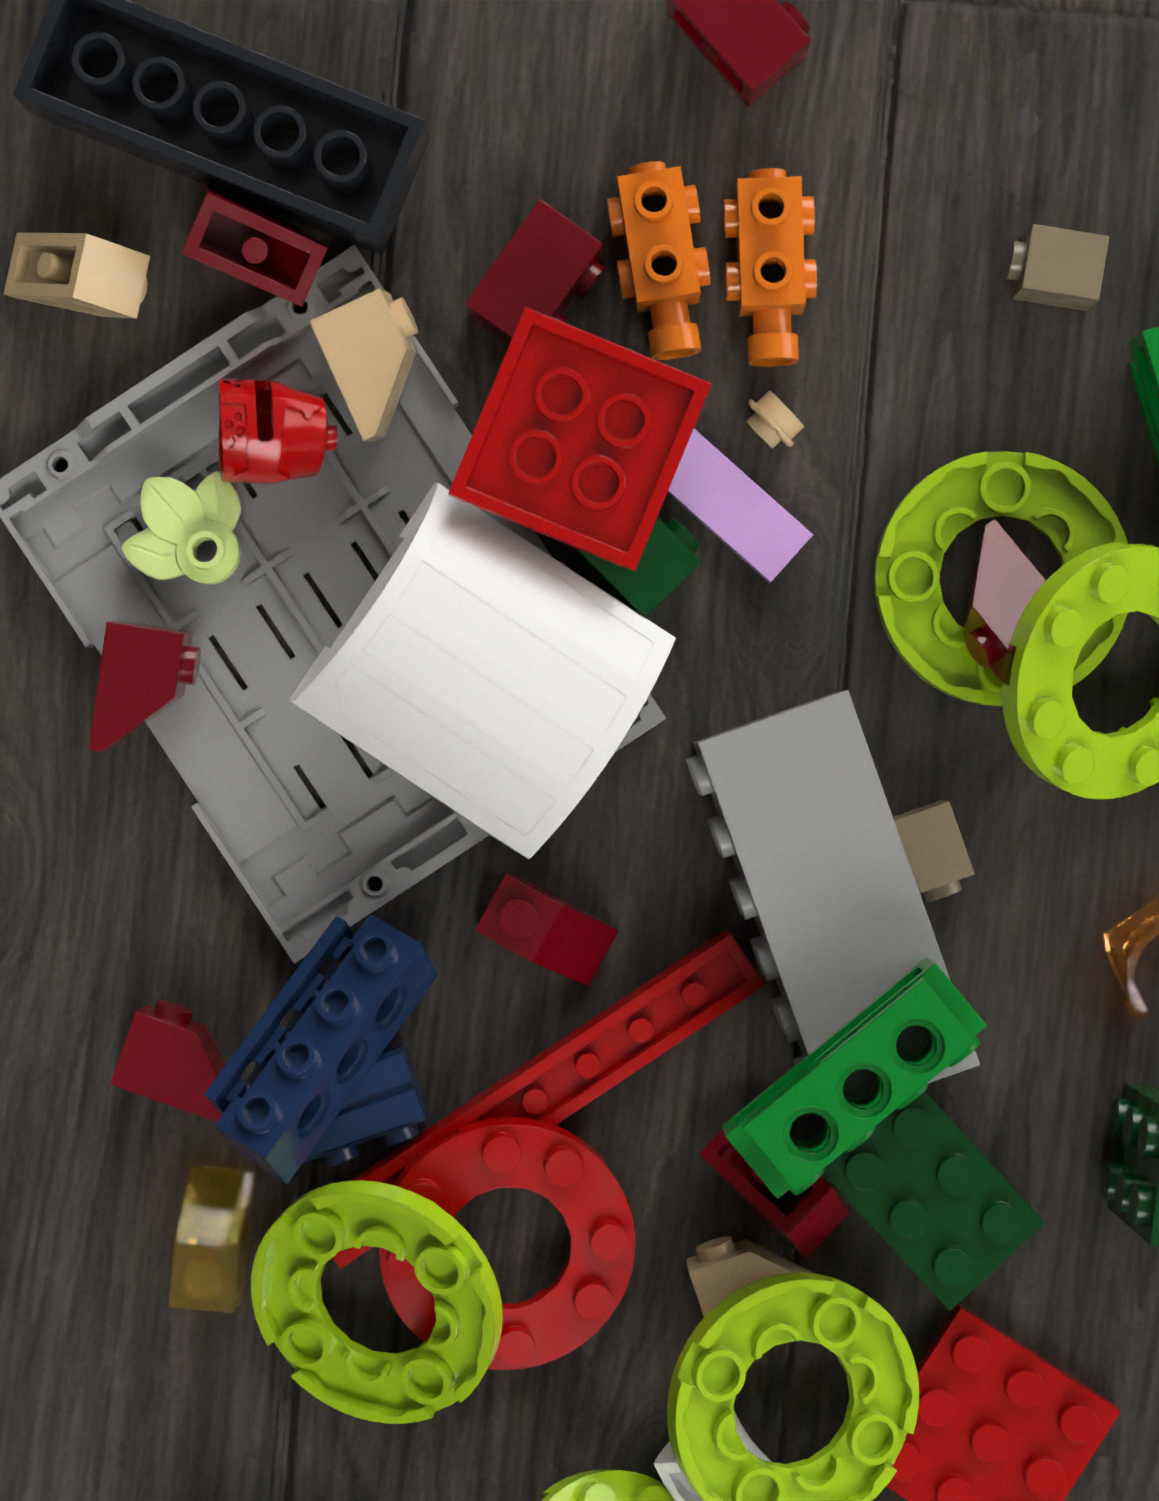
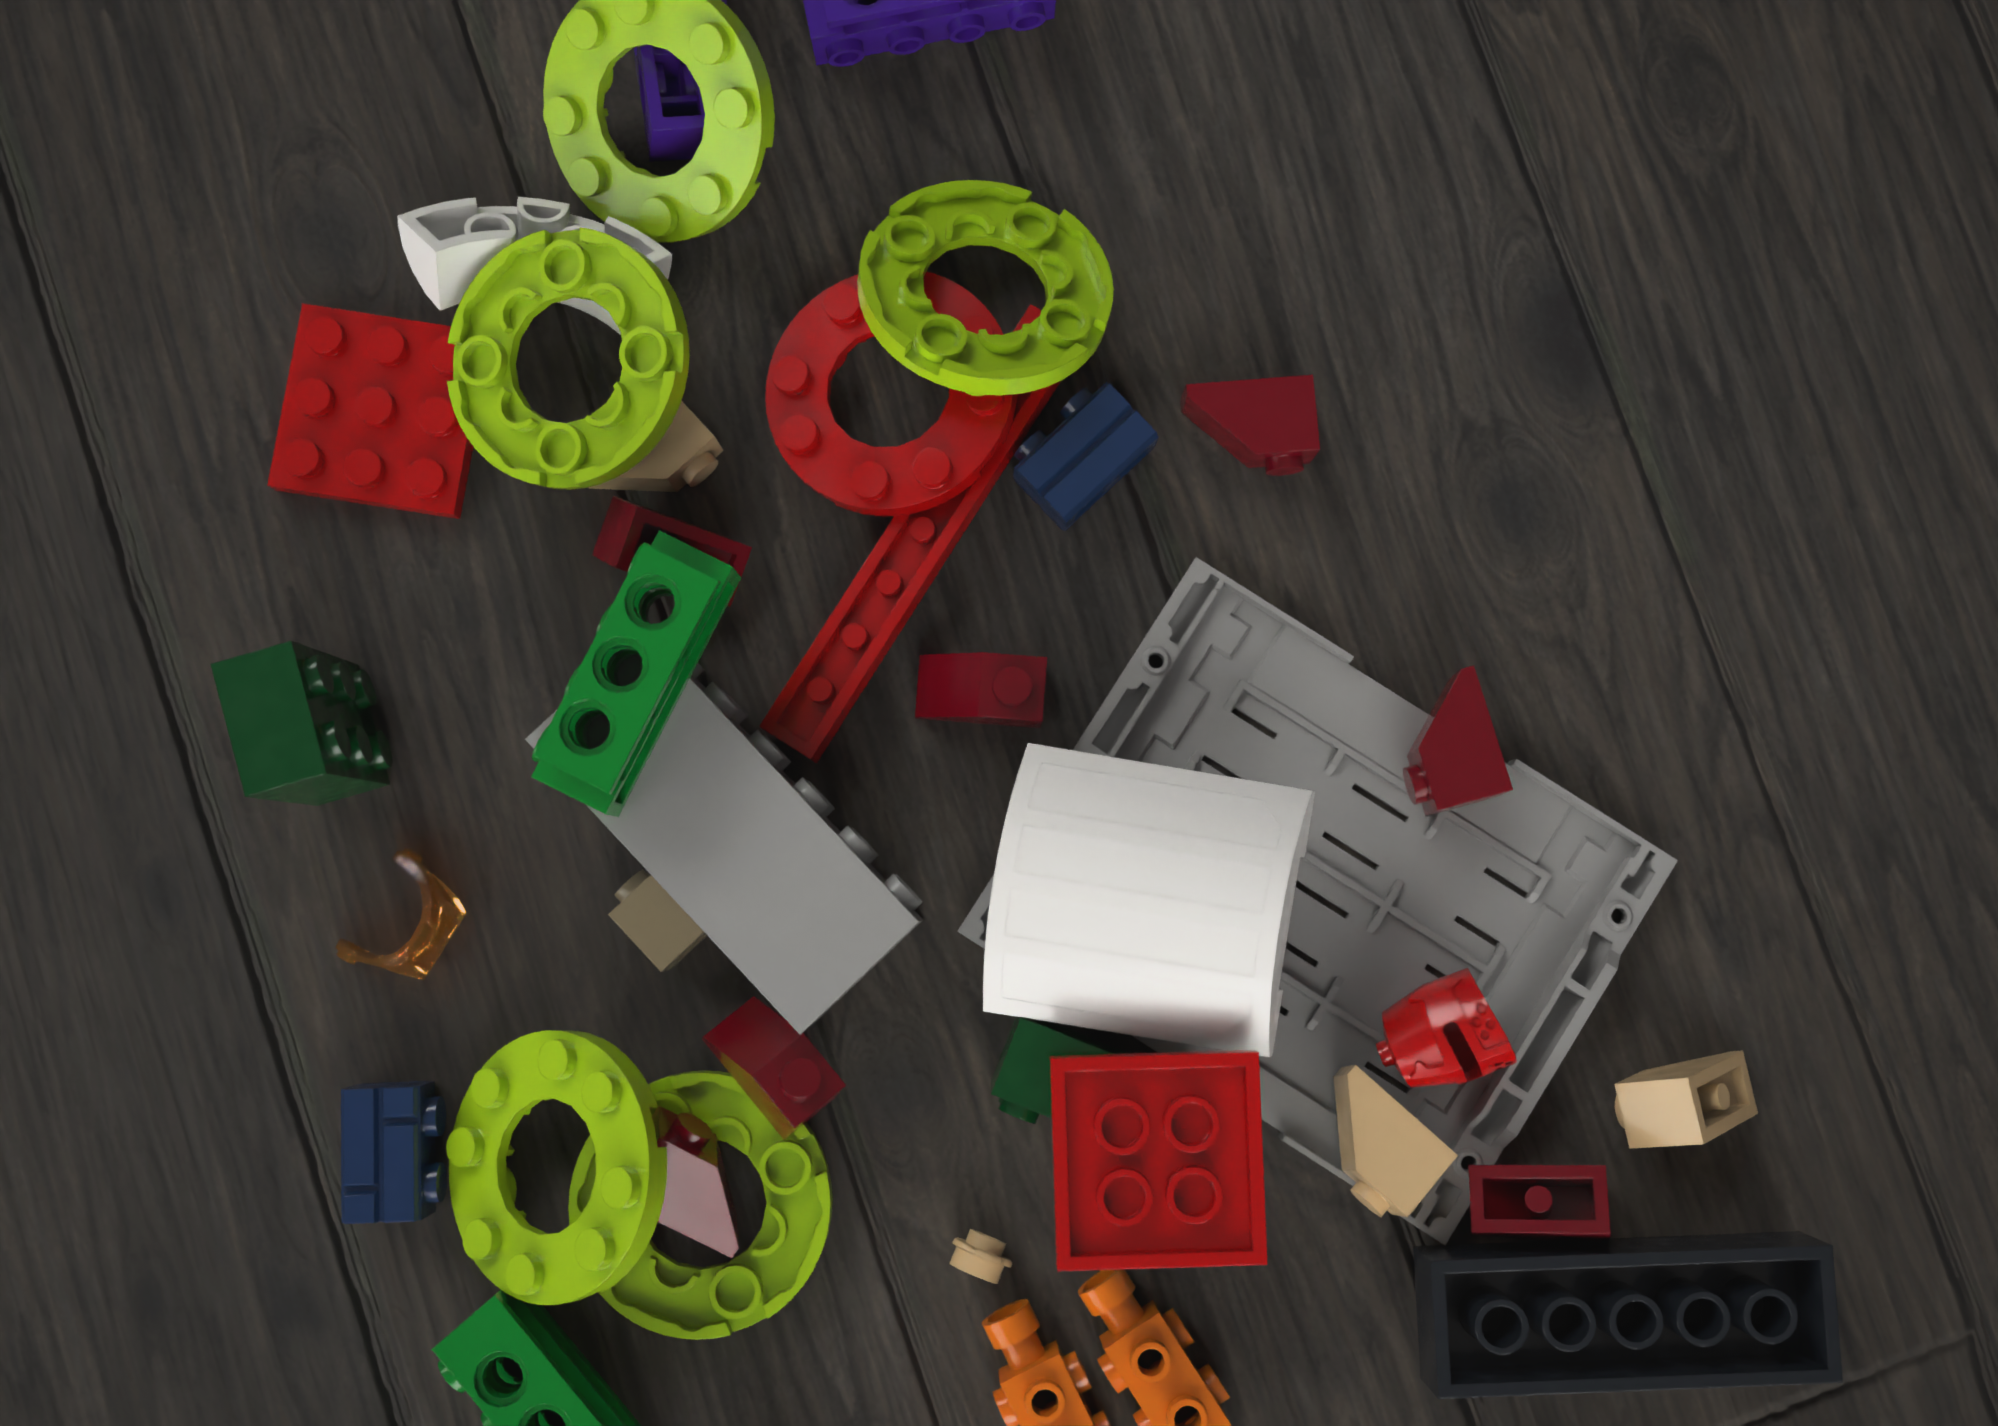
camera: 150 degrees right, 5 degrees down
yellowish green plate [121,471,241,585] -> none
clear yellow slope [169,1165,255,1313] -> none
dark blue brick [204,914,438,1184] -> none
dark red brick [465,199,606,344] -> none
lavender tile [667,429,813,584] -> none
dark green brick [823,1092,1045,1311] -> none
none -> dark red slope [702,996,846,1140]

